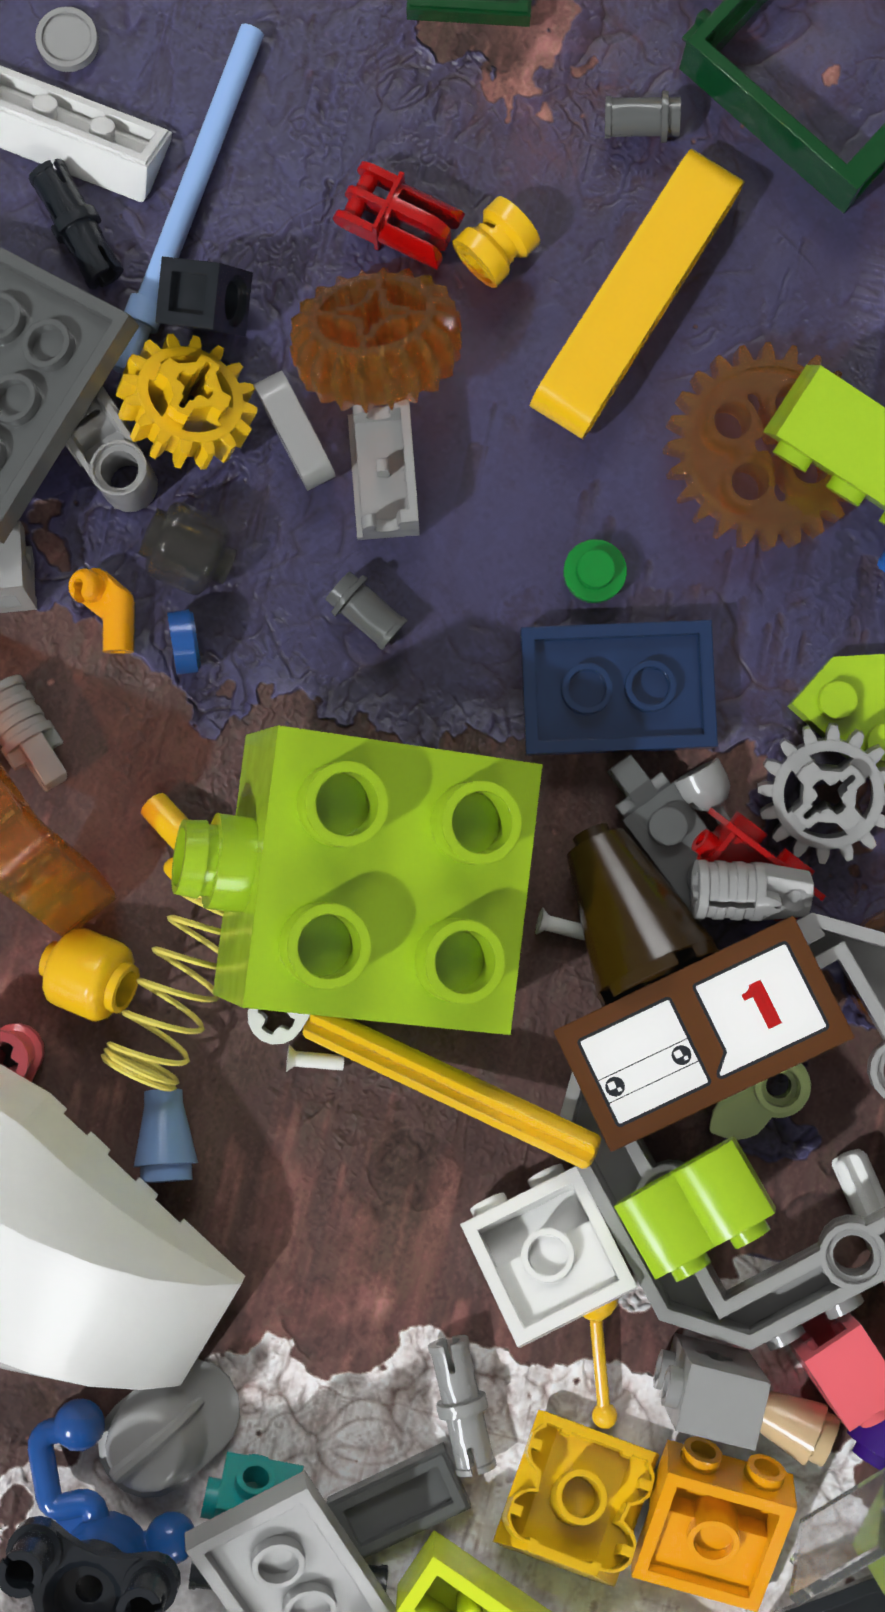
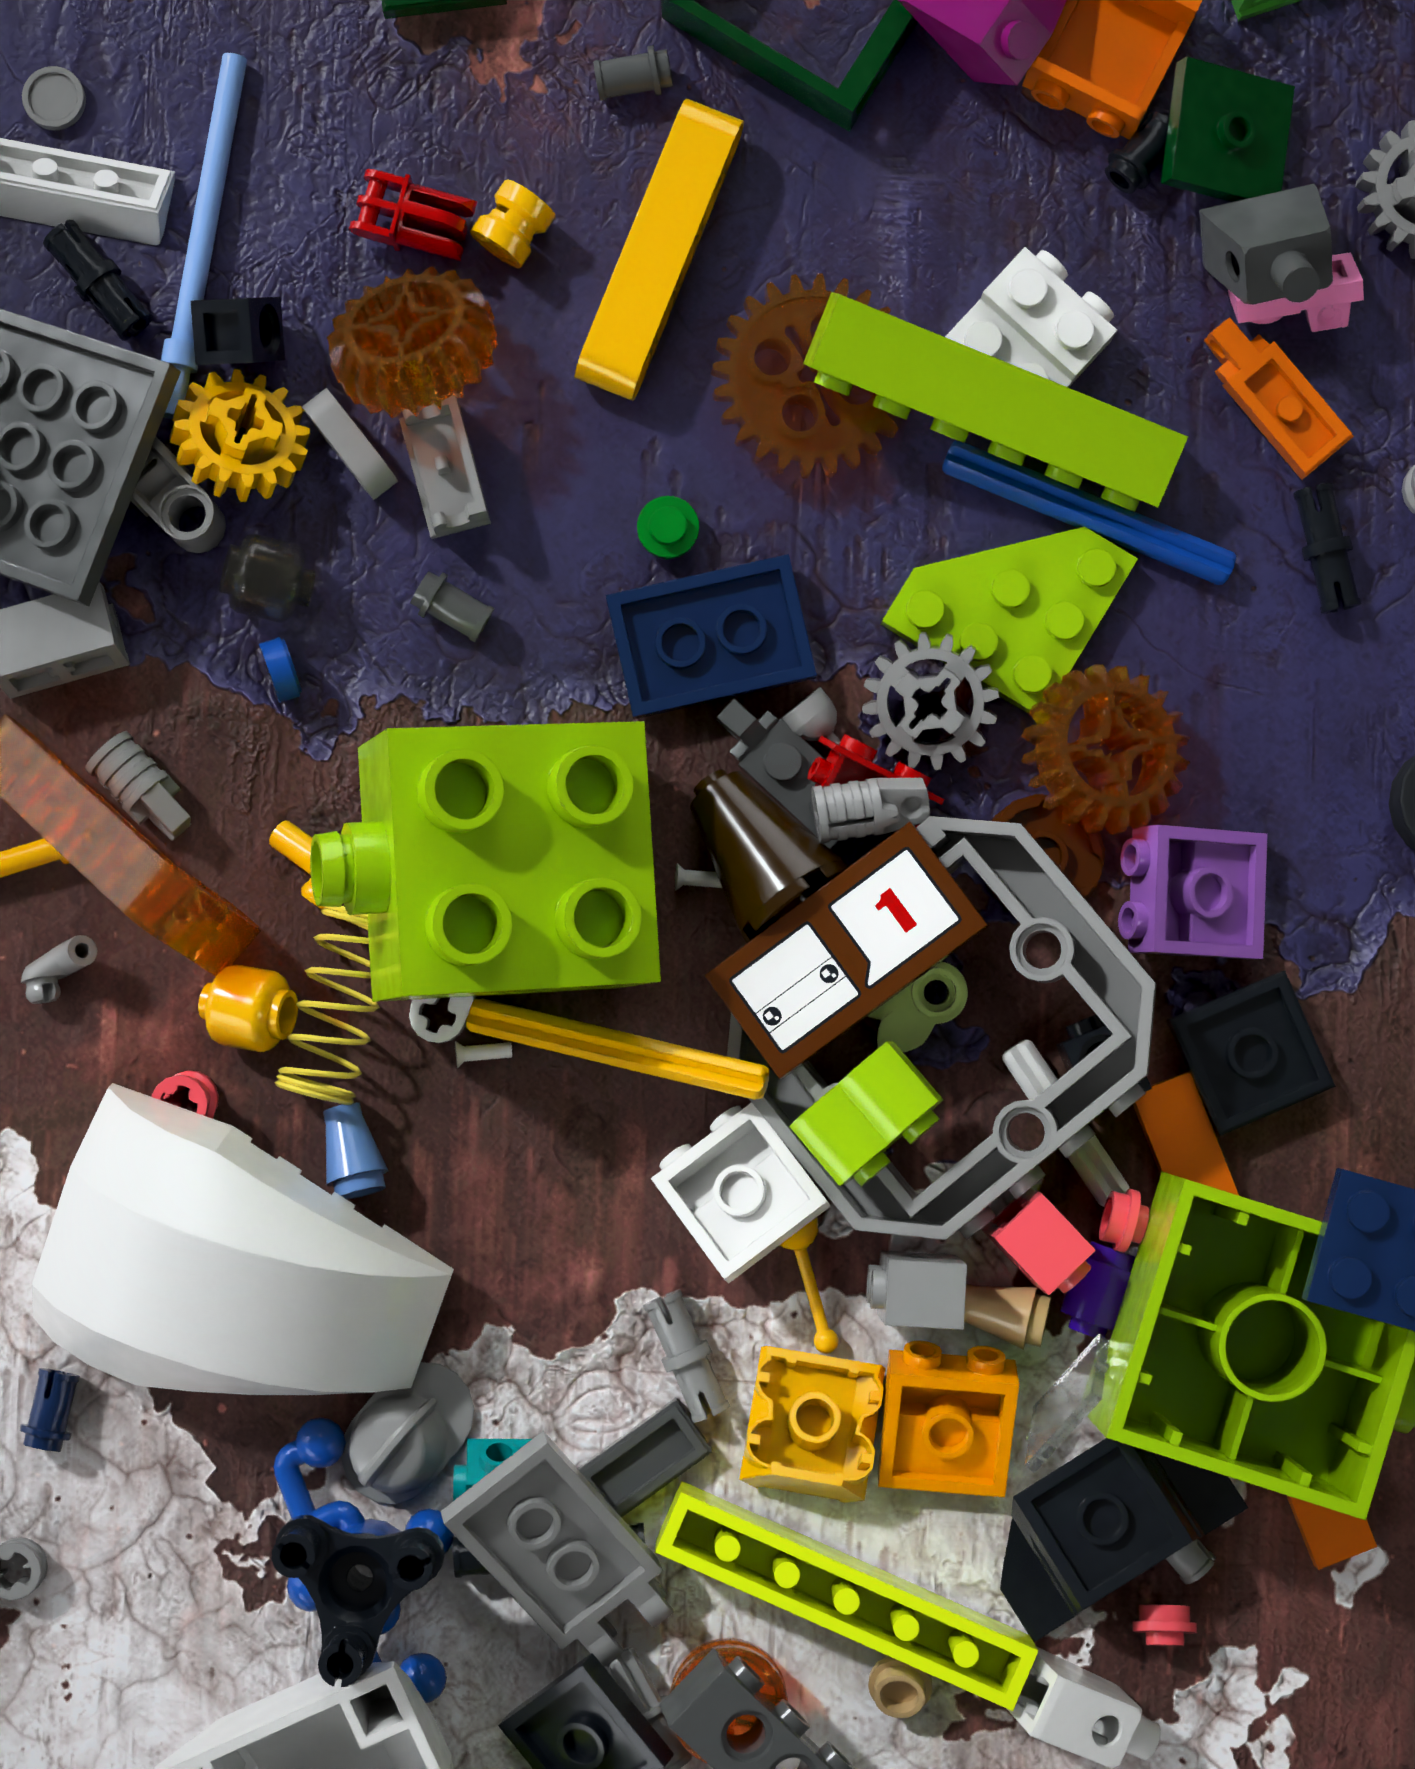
camera: 15 degrees left, 0 degrees up
light orange arm [68,568,135,654] -> none

